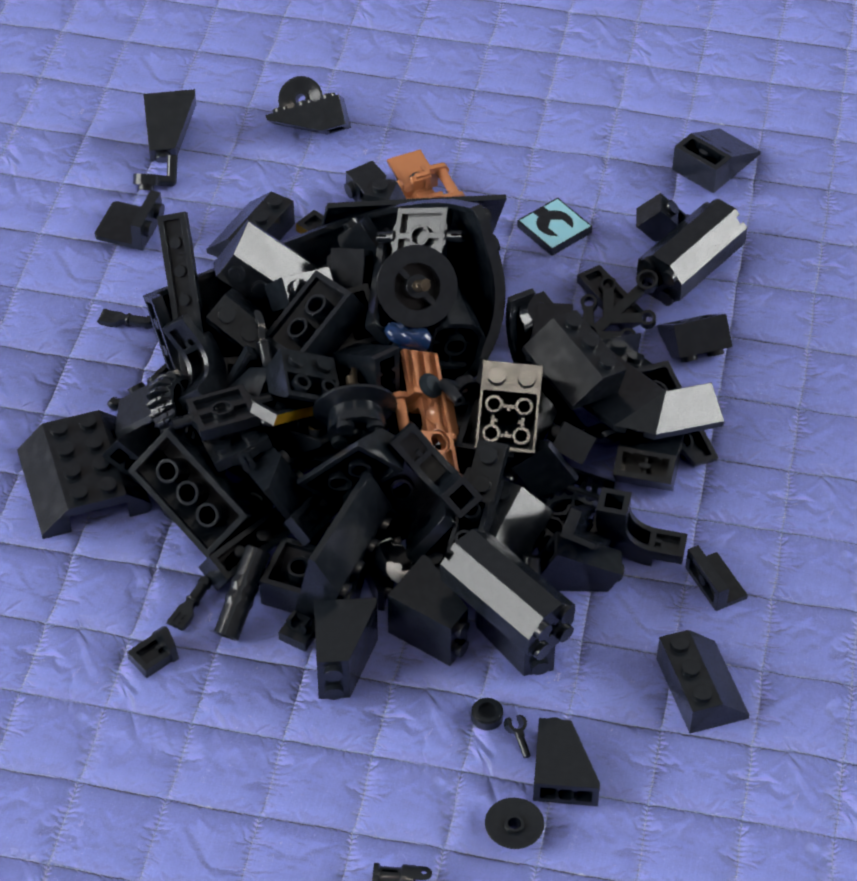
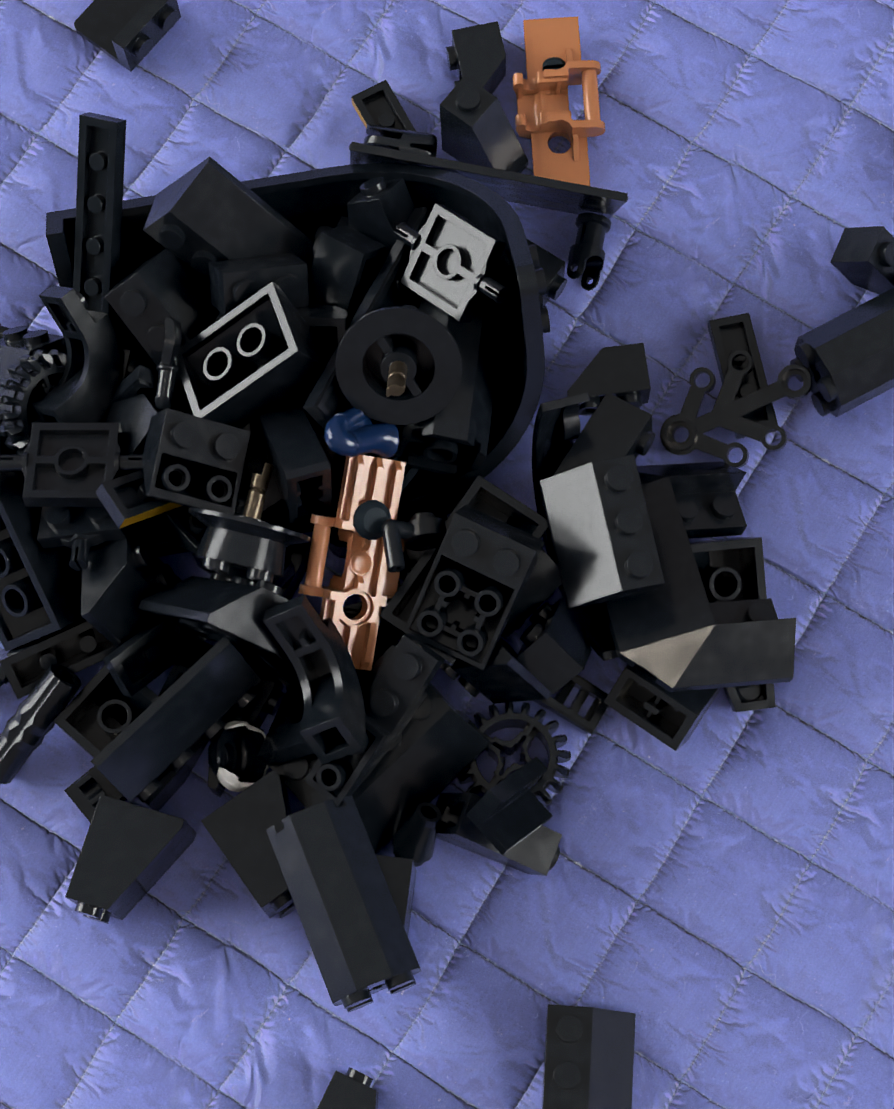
camera: 25 degrees right, 25 degrees up
black piece [97,309,153,329] -> none
black slope [206,191,295,258] -> none
black tile [471,698,503,730] -> none
black hand [504,715,531,758] -> none
tile [517,198,592,256] -> none
black arch [596,487,688,566] -> none
black slope [657,314,732,362] -> none
black panel [685,545,748,611] -> none

